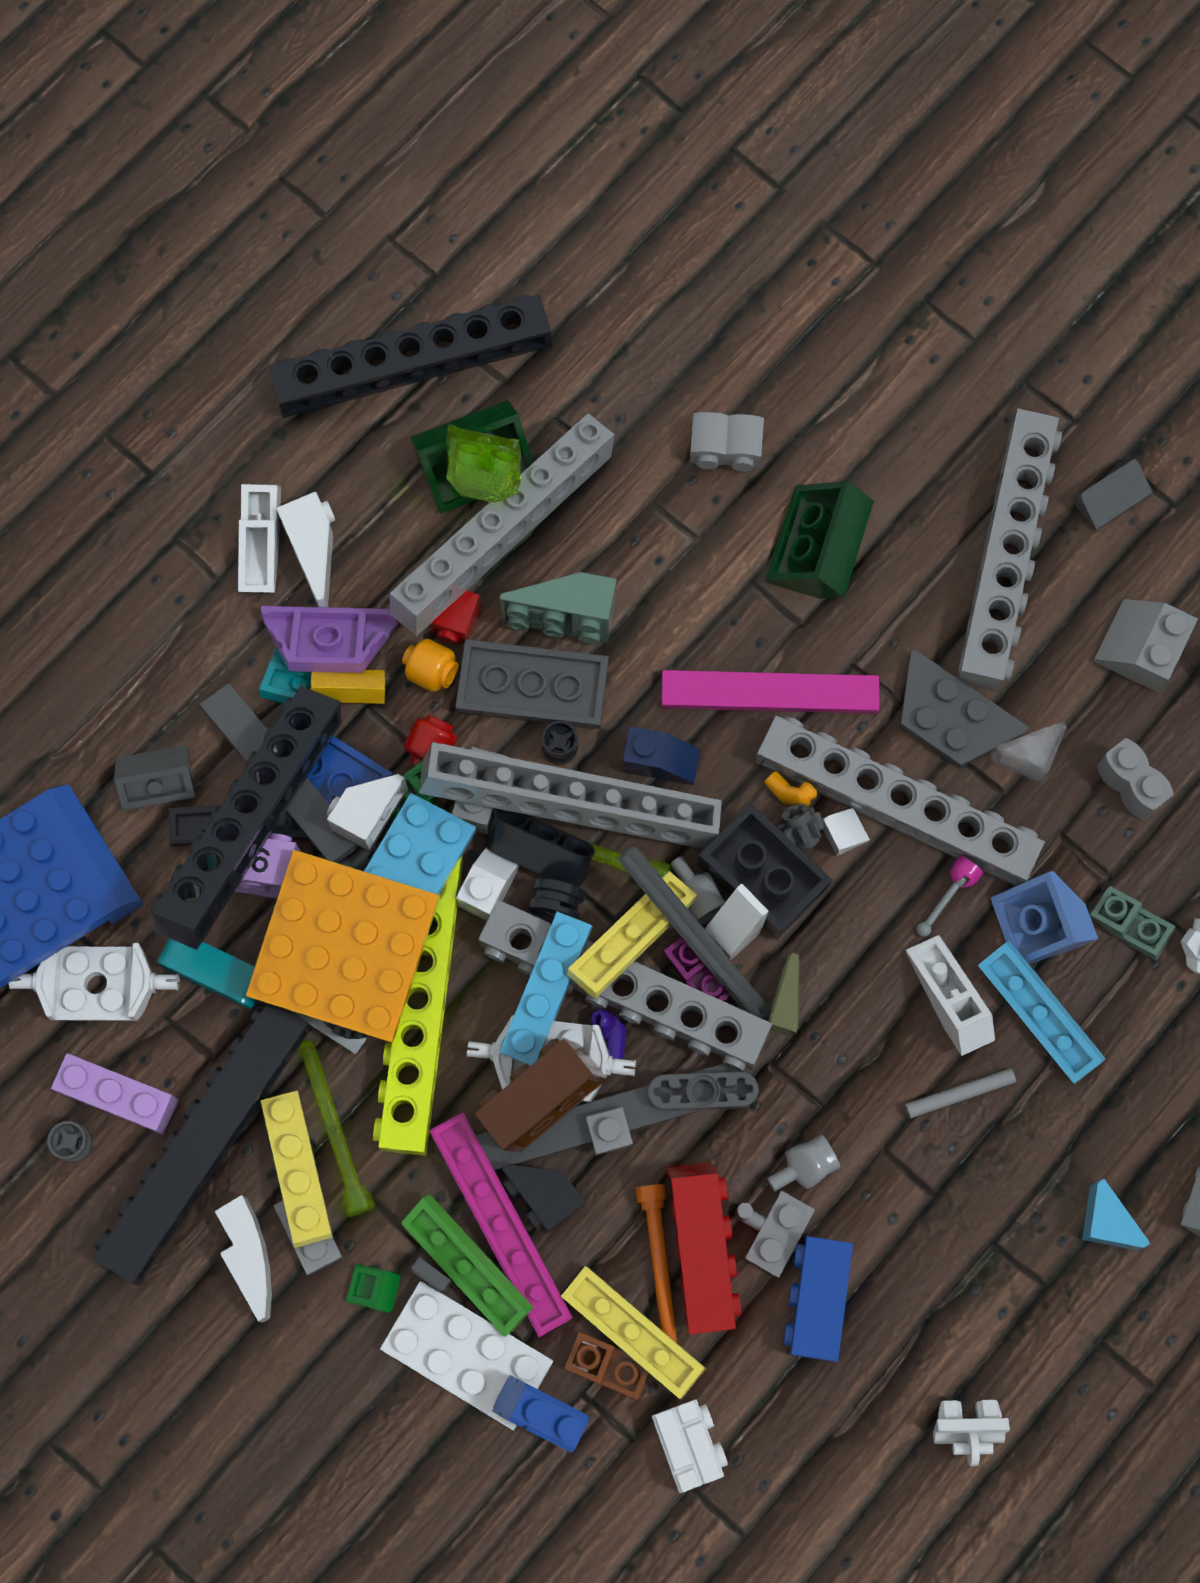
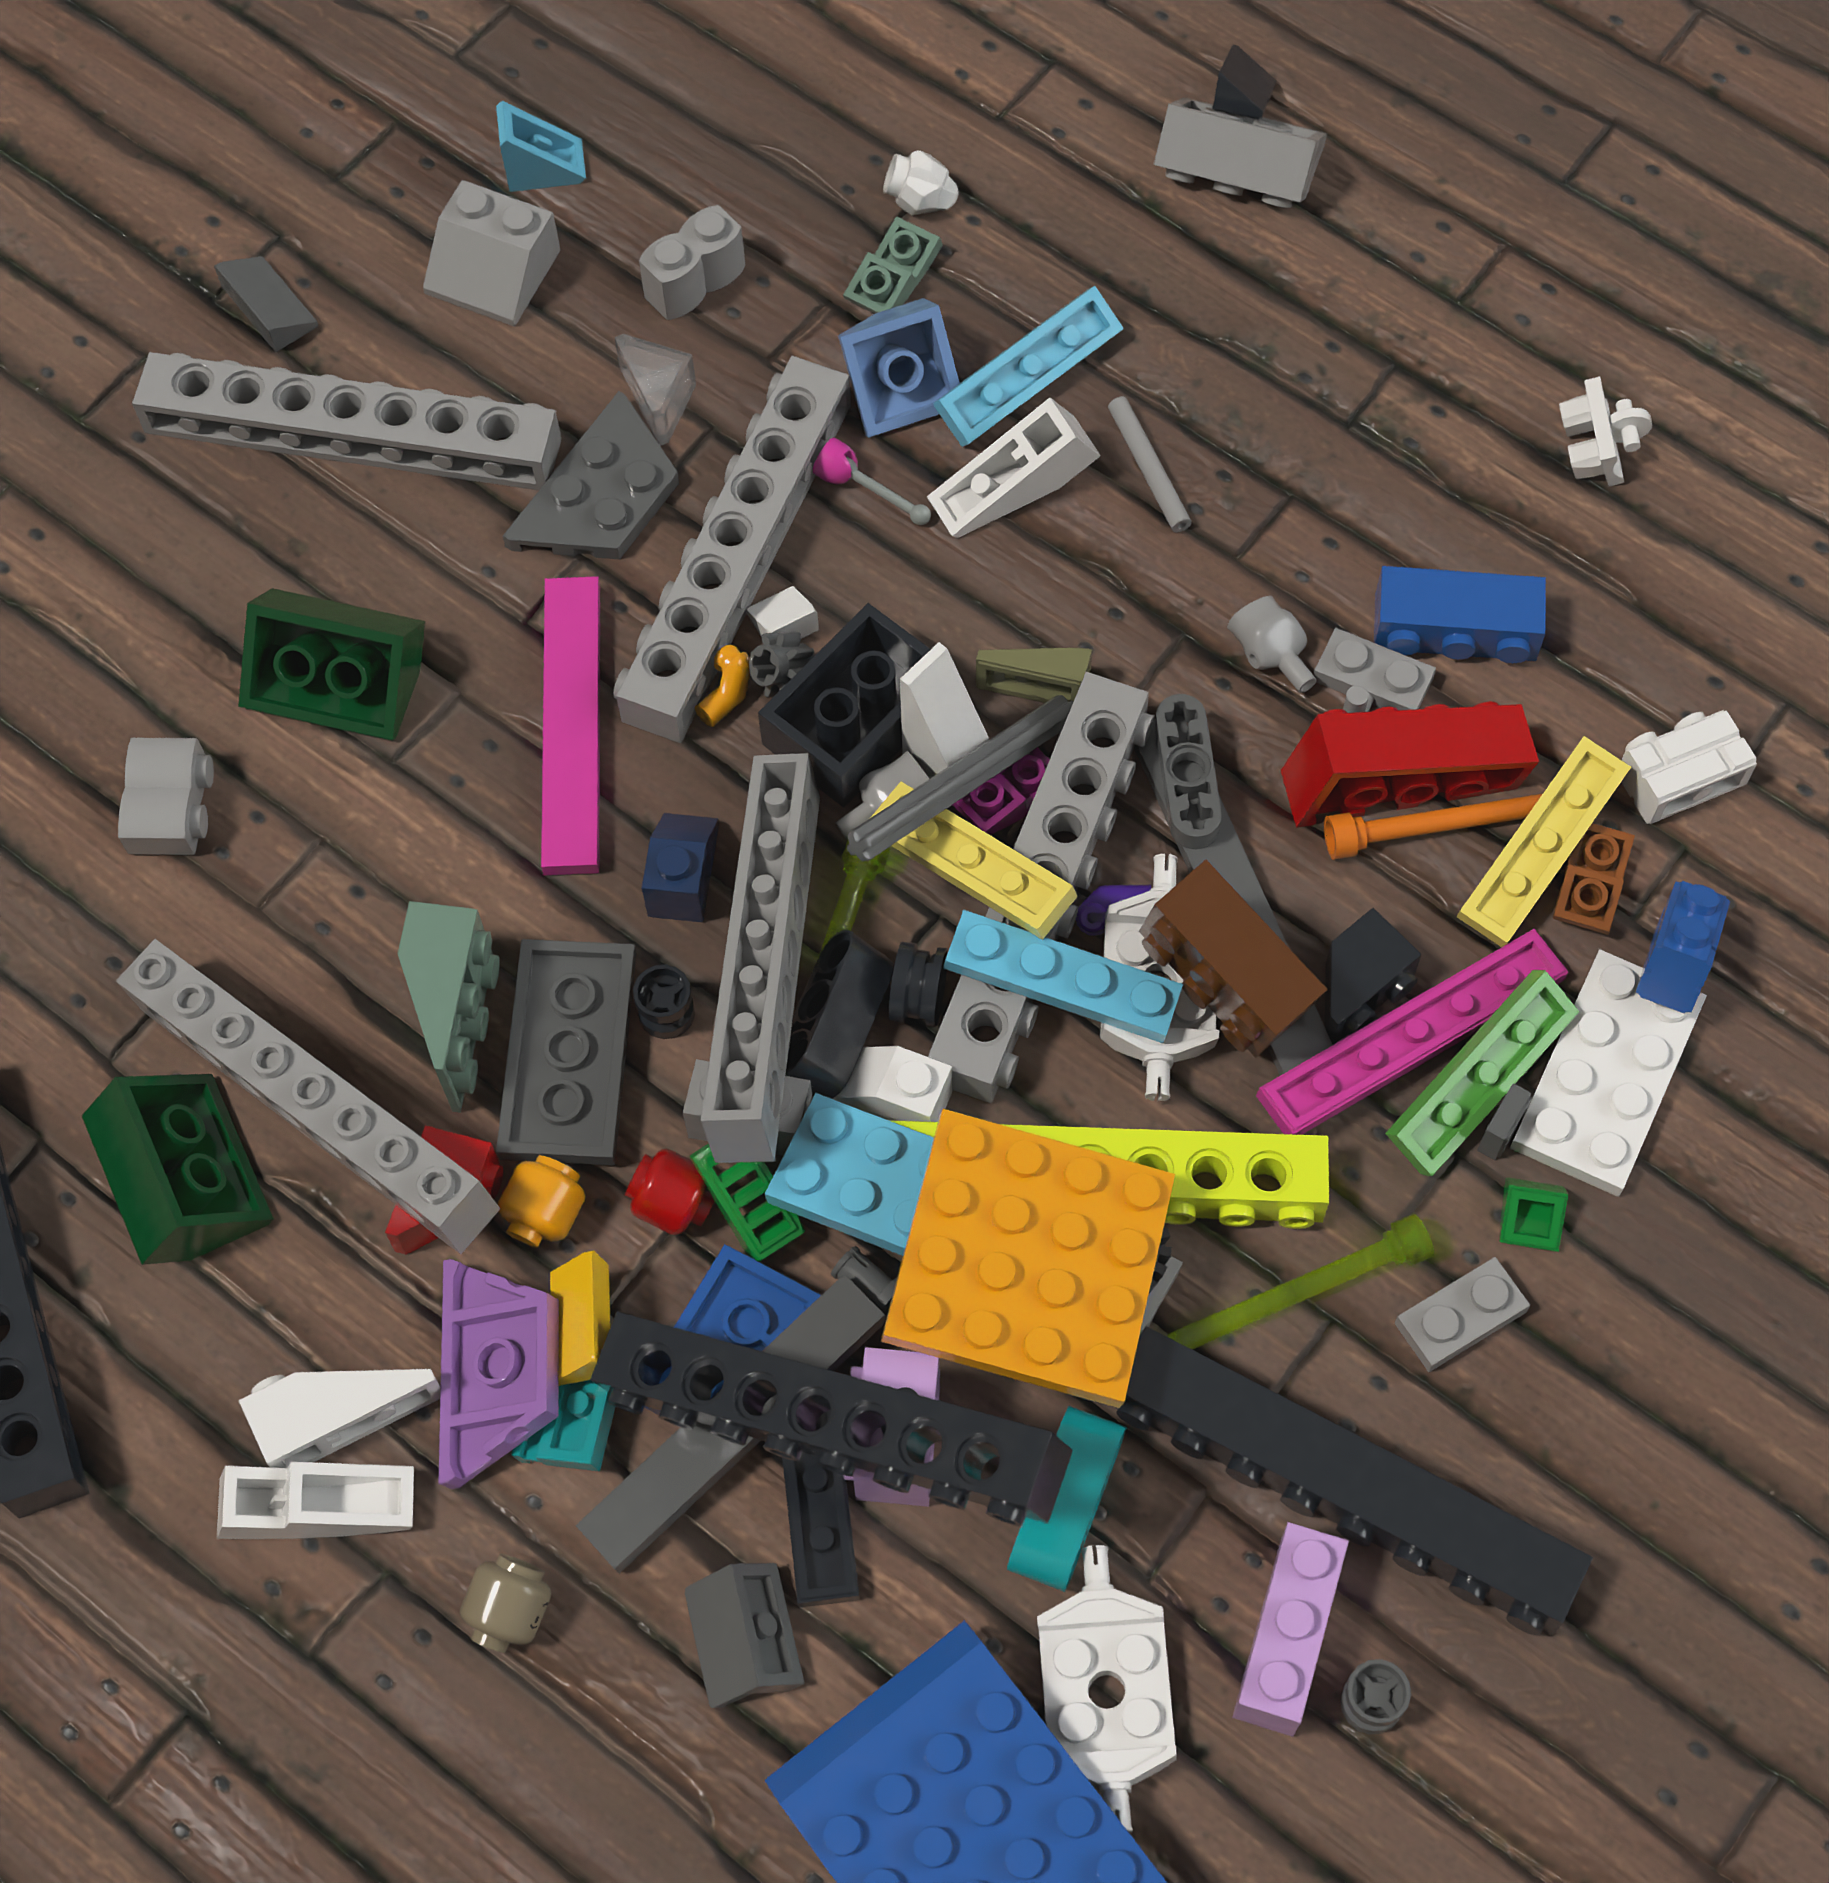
camera: 90 degrees left, 10 degrees down
white slope [215,1195,272,1323] -> none
light yellow plate [261,1090,333,1248] -> none
white slope [327,774,408,851] -> none
clear neon green slope [446,425,521,503] -> none
light grey plate [586,1107,633,1155] -> none
medium azure slope [1082,1179,1151,1250] -> none
none -> dark tan head [460,1553,552,1653]

